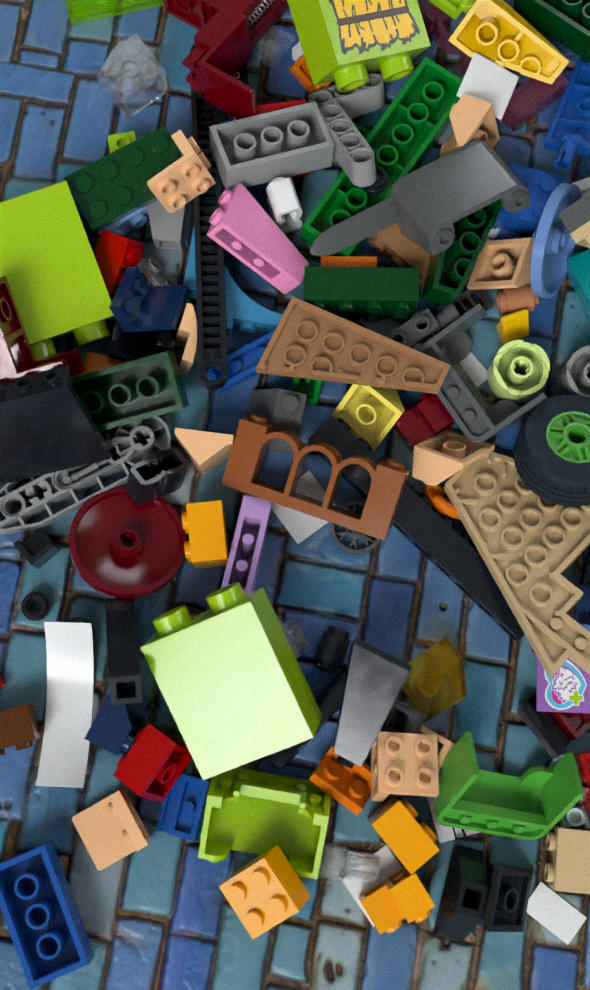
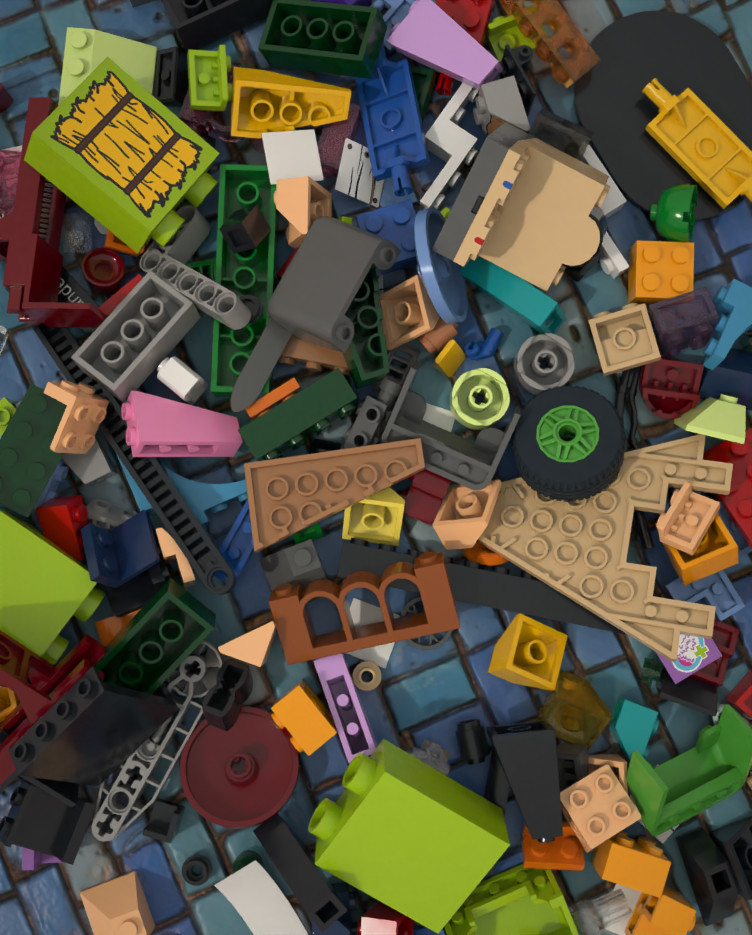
camera: 30 degrees left, 5 degrees up
none -> dark red piece [81,248,125,295]
none -> black panel [220,204,270,254]
none -> white sticker [335,138,384,208]
none -> tan plate [352,661,382,691]
none -> blue arm [465,328,504,361]
none -> yellow slope [488,613,568,691]
none -> teal slope [609,696,659,763]
none -> clear green plate [640,657,662,686]

